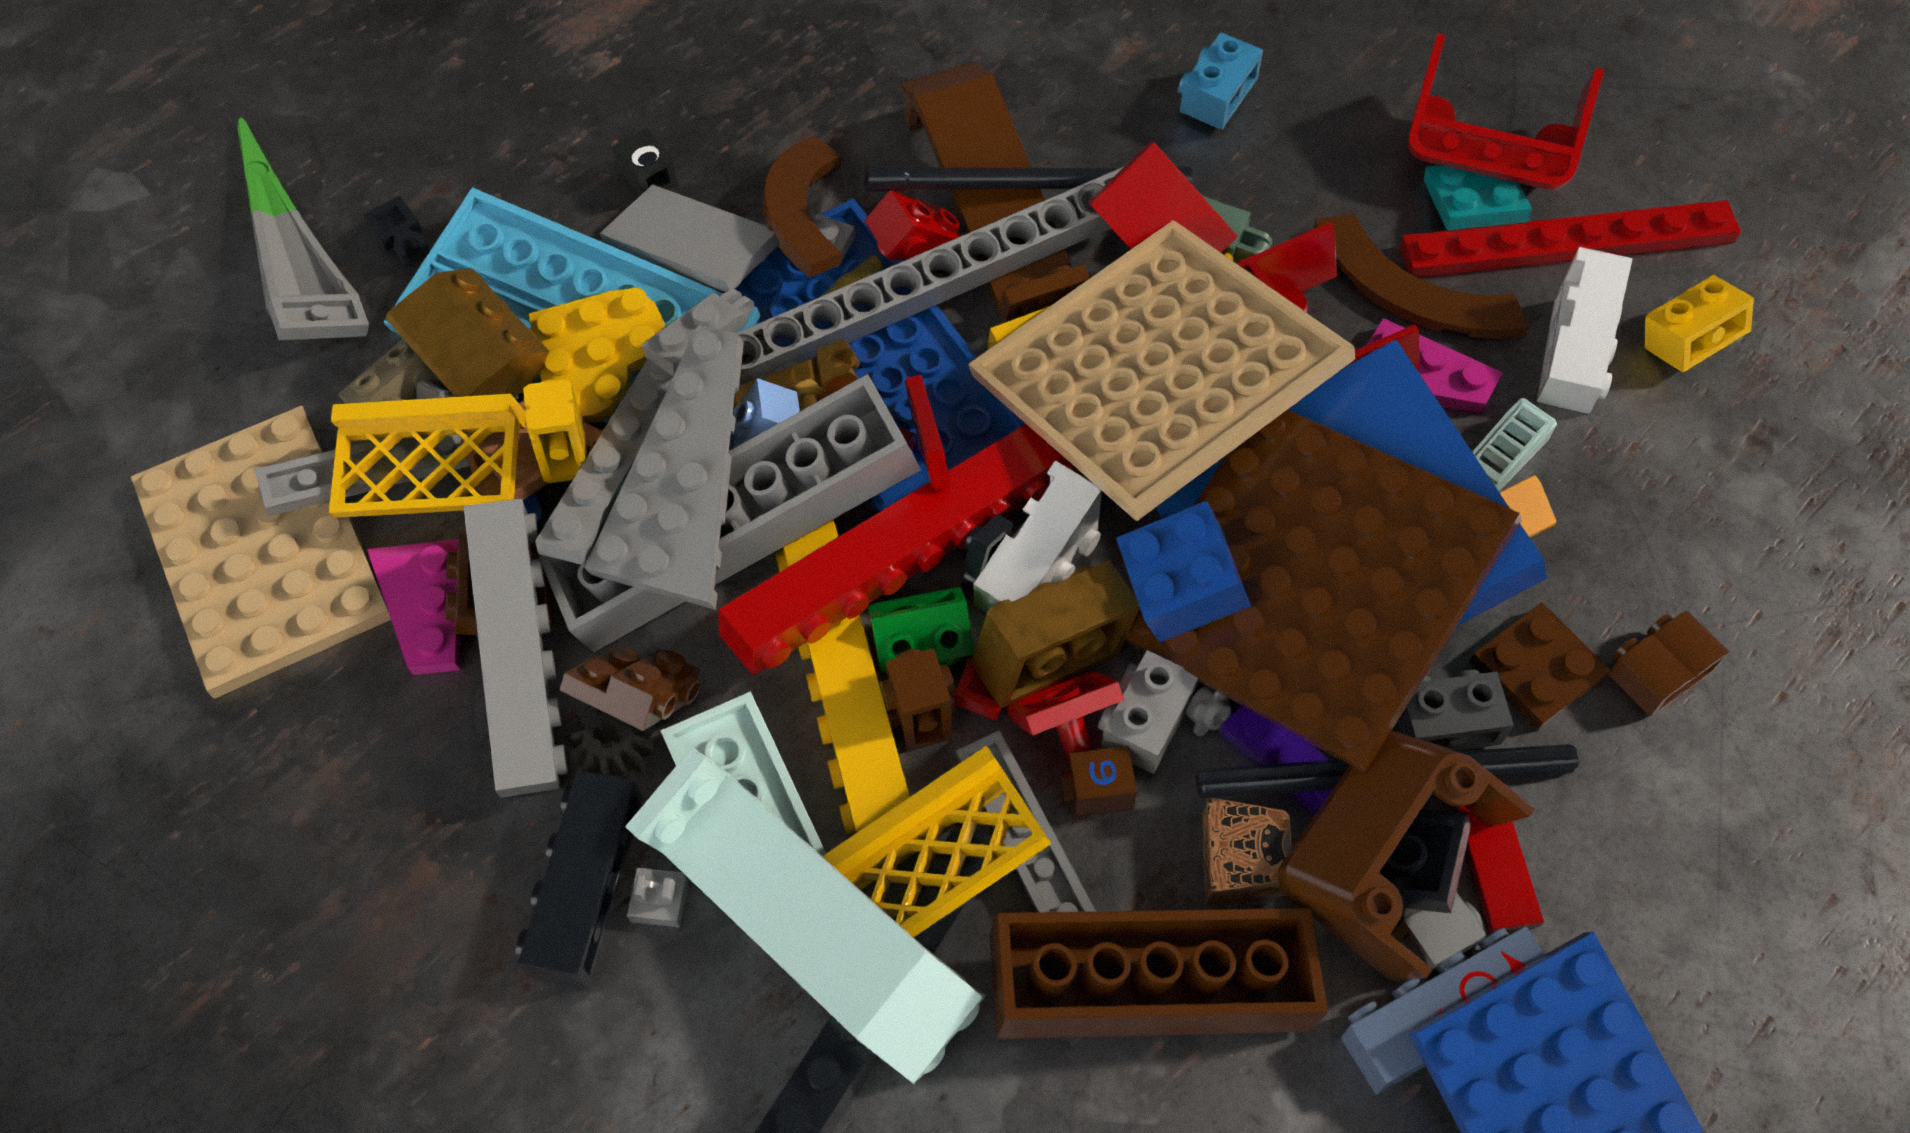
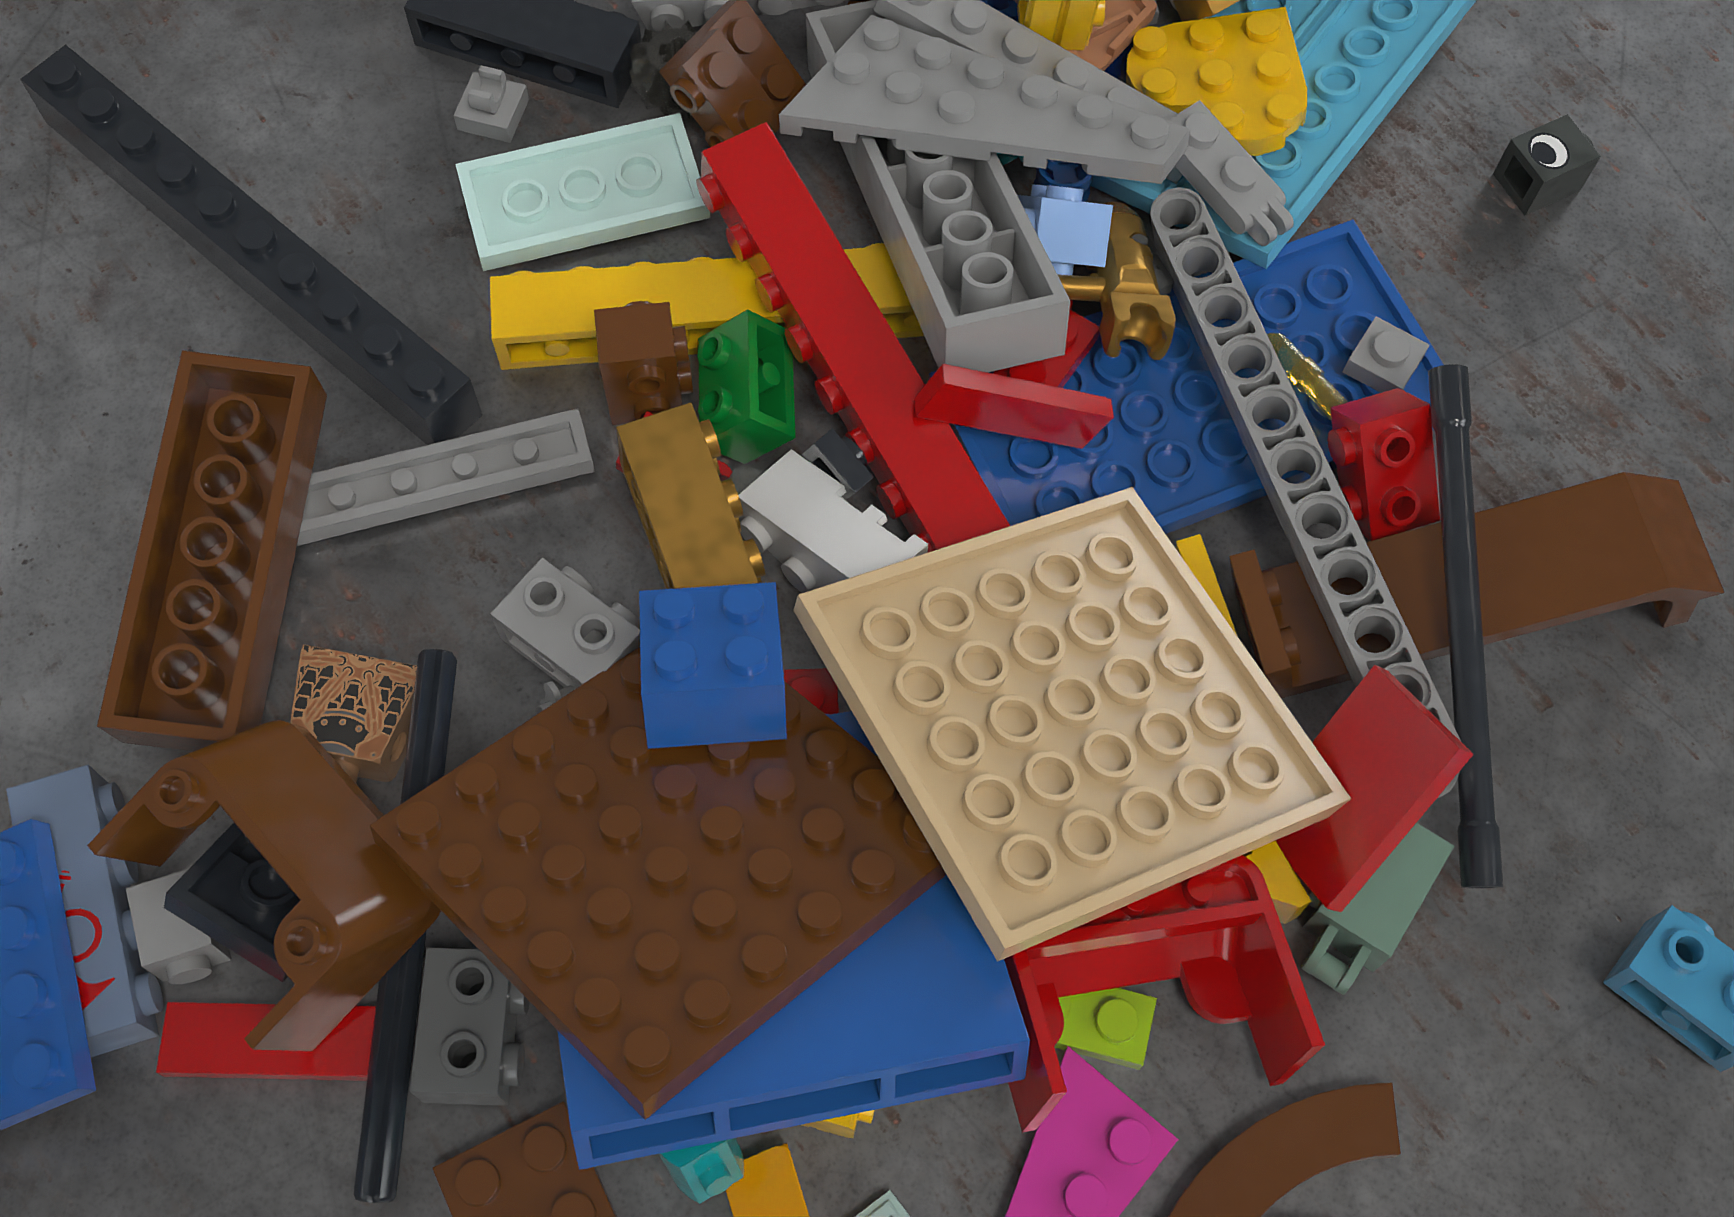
camera: 95 degrees right, 5 degrees up
light grey tile [599,185,779,292] -> none
light aqua panel [625,747,986,1084] -> none
reddish brown tile [762,136,842,277] -> none
yellow fence [822,745,1052,937] -> none
red tile [1005,670,1124,762] -> none
reddish brown brick [1060,746,1137,817] -> none

